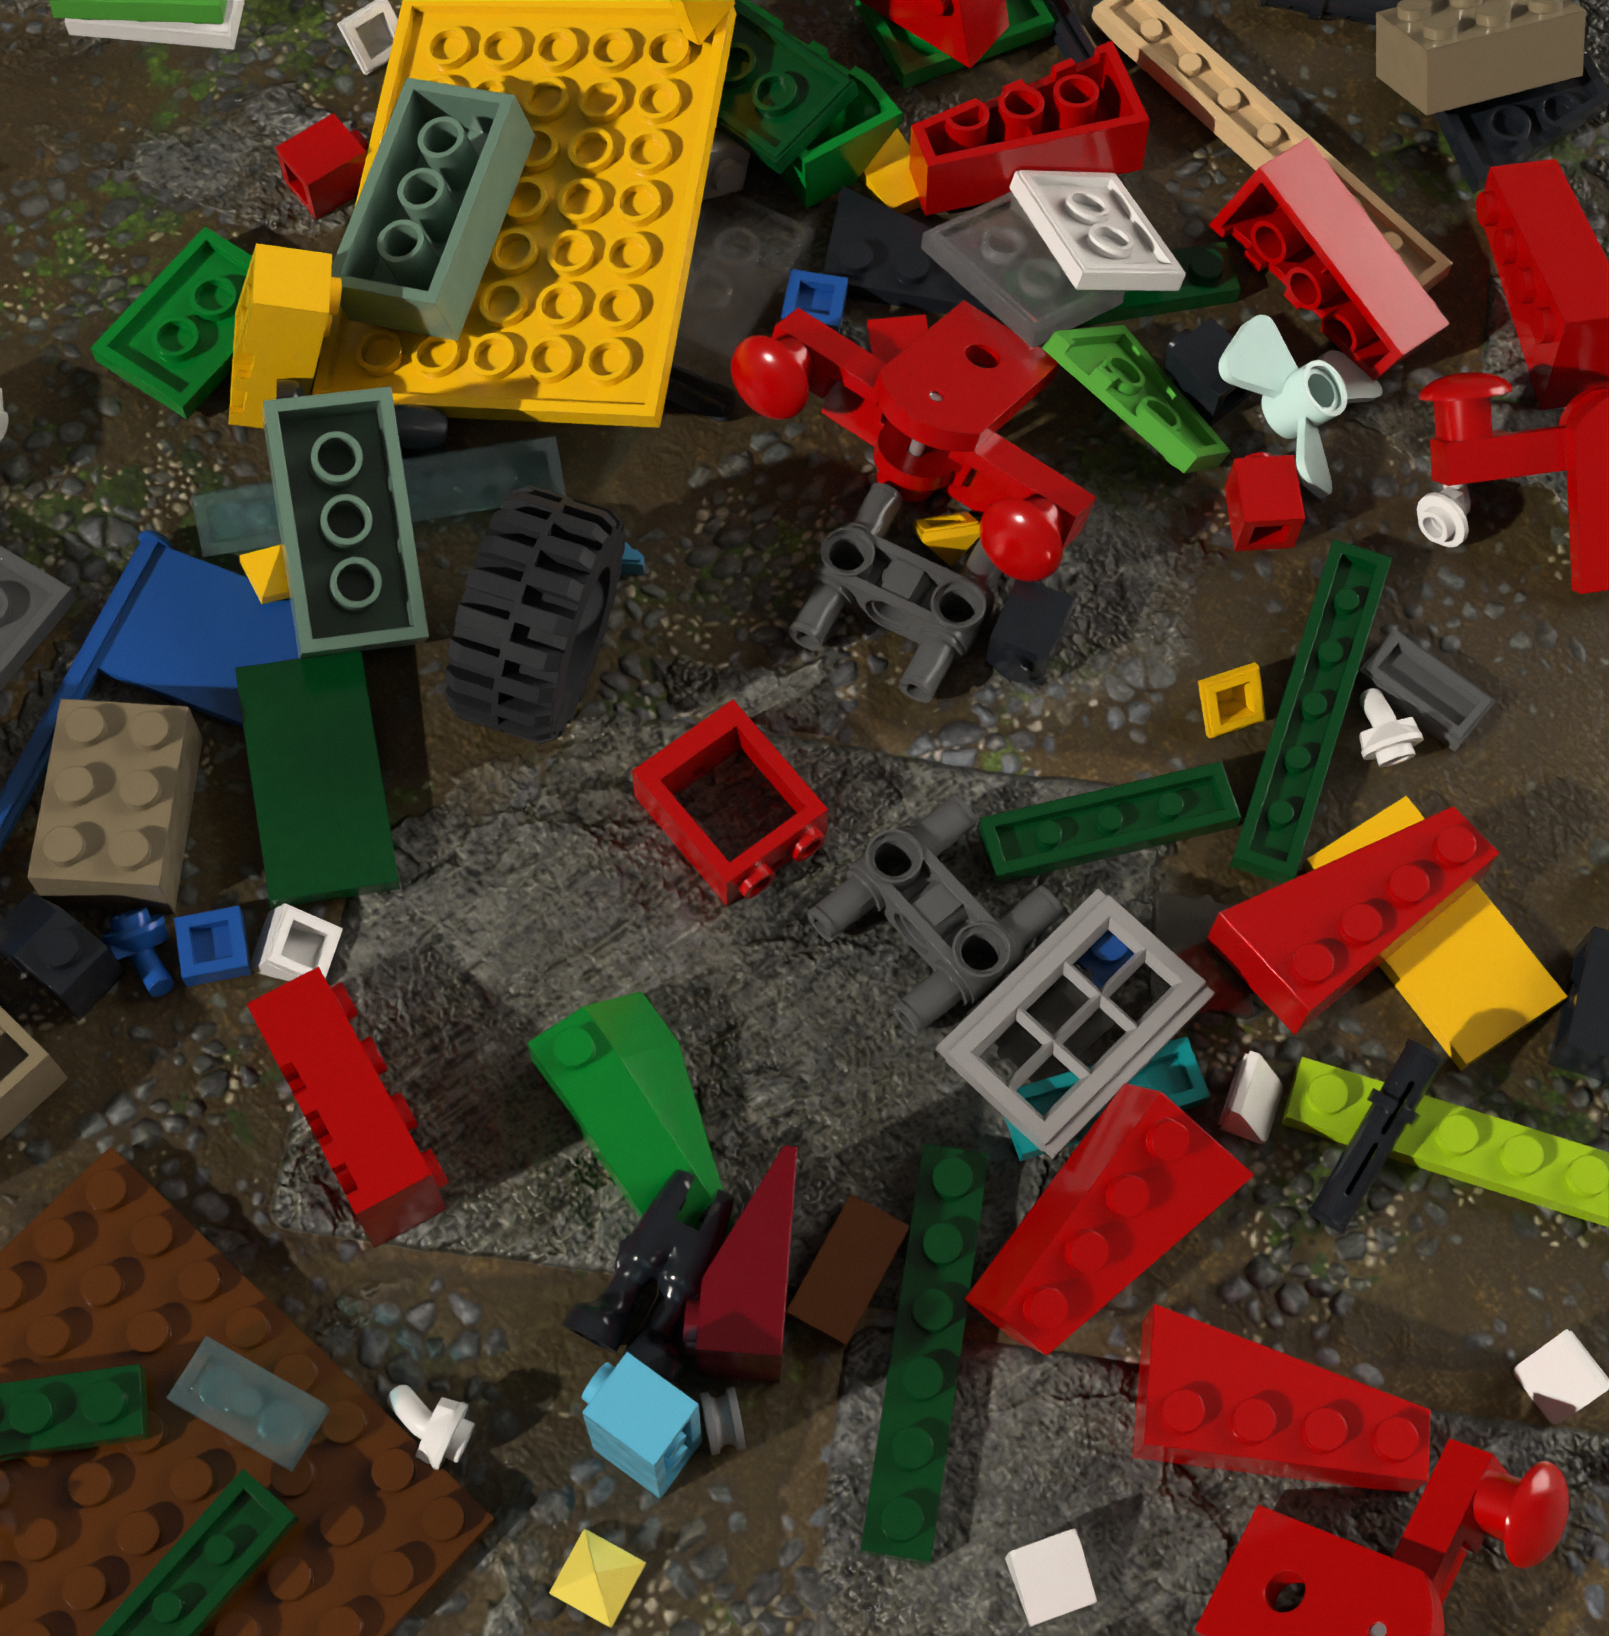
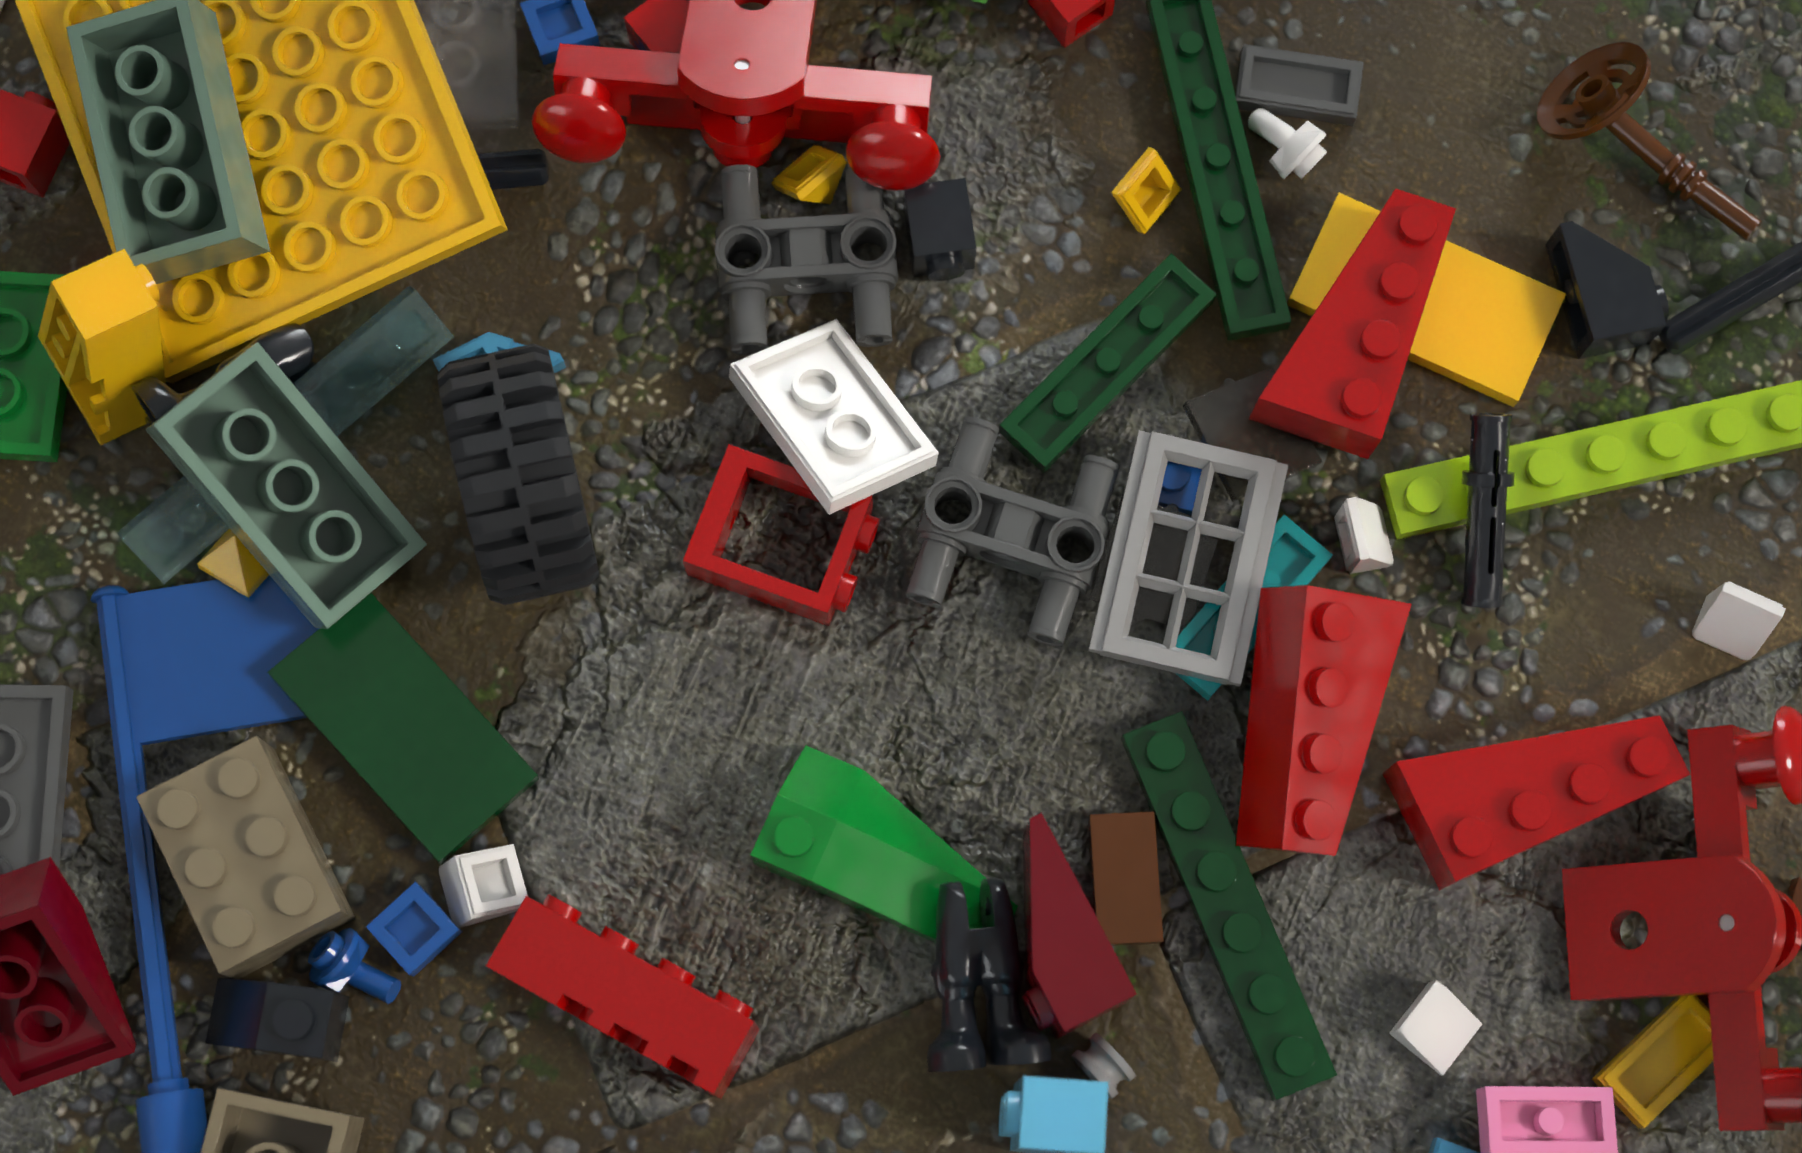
camera: 30 degrees left, 10 degrees up
none -> white tile [729,319,939,515]

